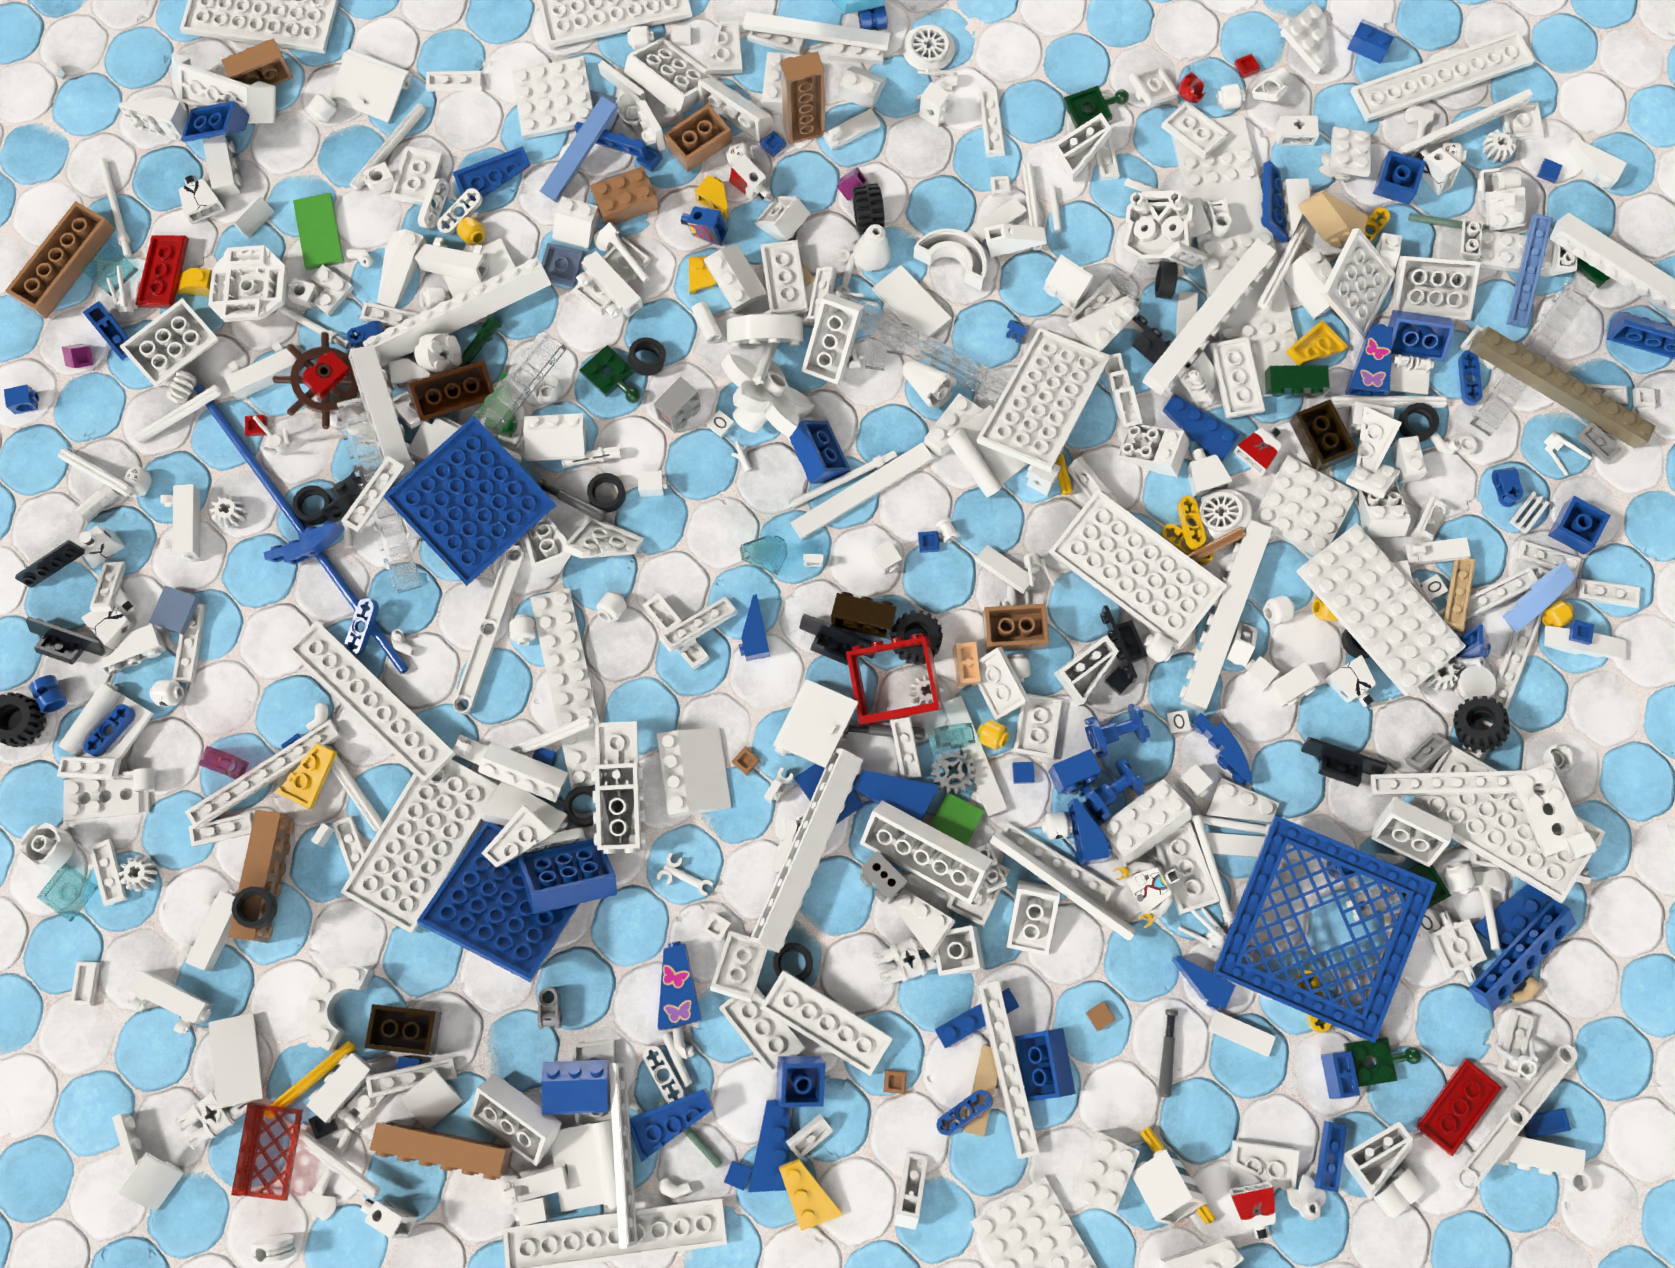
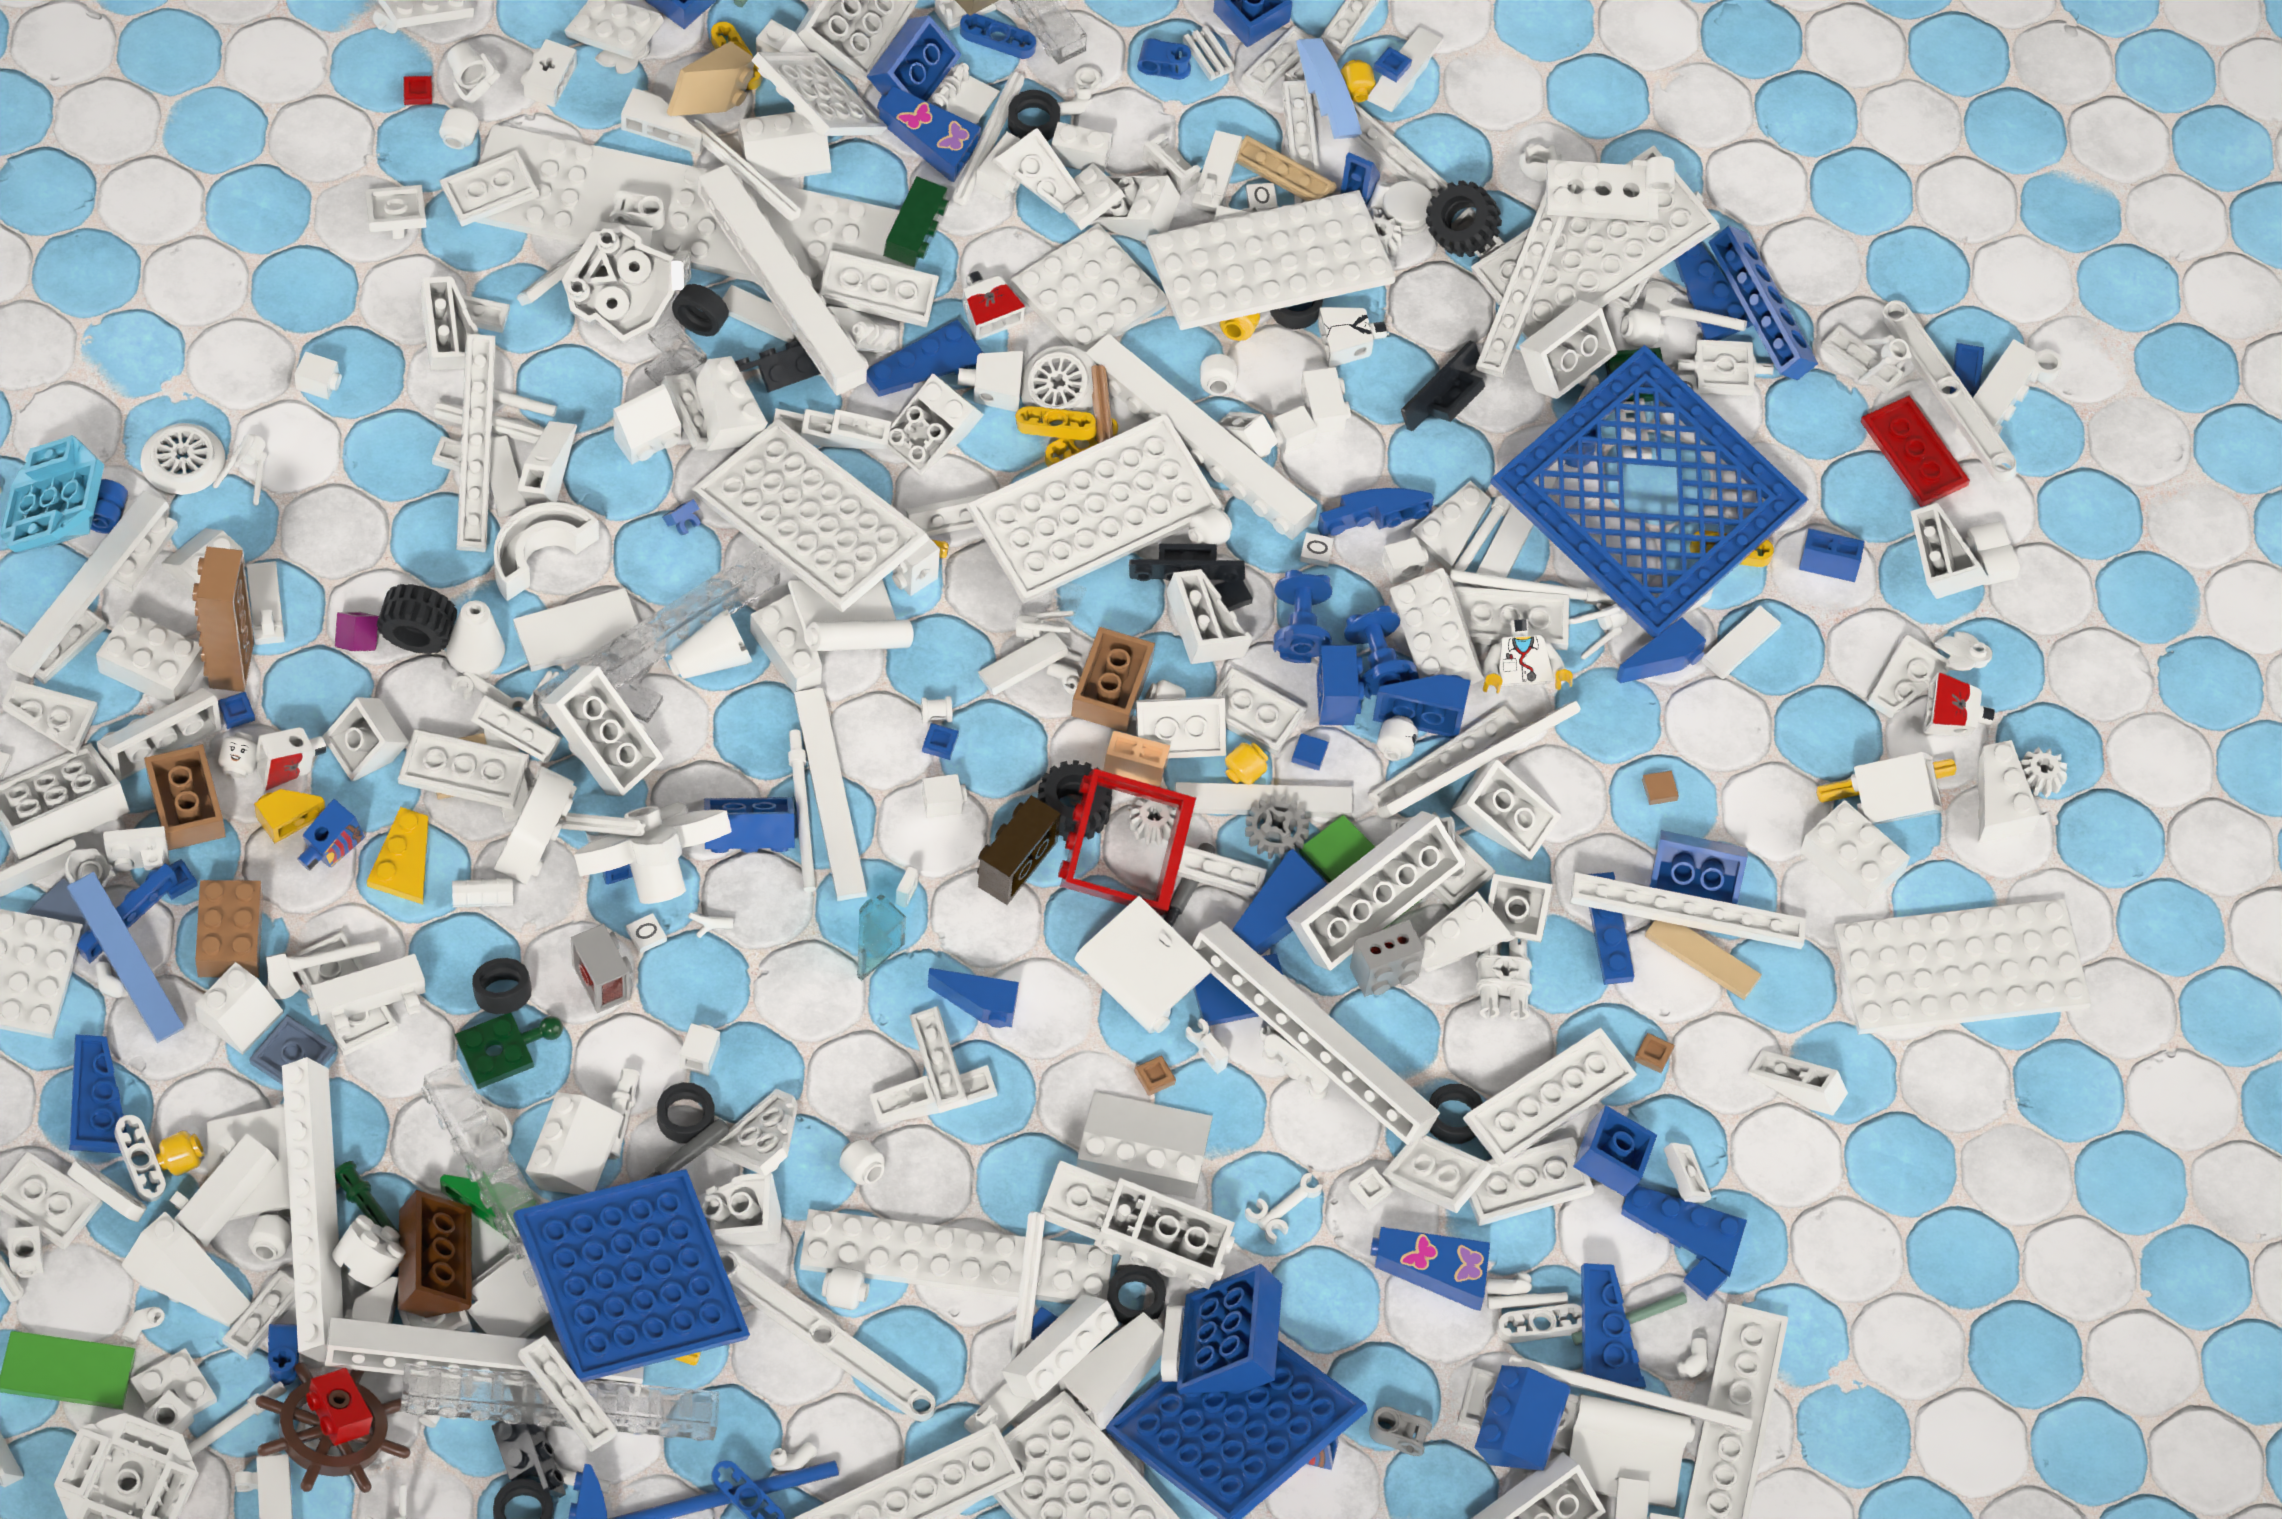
camera: 75 degrees left, 15 degrees down
white wing [482,805,556,867] -> none
white slope [704,244,767,314] -> none
yellow wing [779,1159,842,1231] -> none
black bracket [799,614,875,665] -> none
white brick [919,82,951,127] -> none
clear light blue brick [928,723,976,754] -> none
blue beam [936,1090,993,1136] -> none
white tile [978,87,1005,158] -> none
dark green plate [1063,86,1129,129] -> none
dark grey piece [1158,1009,1178,1098] -> none
red hair [1178,72,1205,103] -> none
blue wing [1261,161,1289,243] -> none
yellow wing [1285,320,1349,365] -> none
dark brown brick [1289,399,1357,471] -> none
blue plate [1315,1121,1348,1193] -> none
dark green plate [1343,1037,1422,1087] -> none
light grey plate [1405,733,1451,773] -> none
tan arm [1510,977,1540,1003] -> none
none -> white brick [294,352,342,400]
none -> white tile [456,333,496,552]

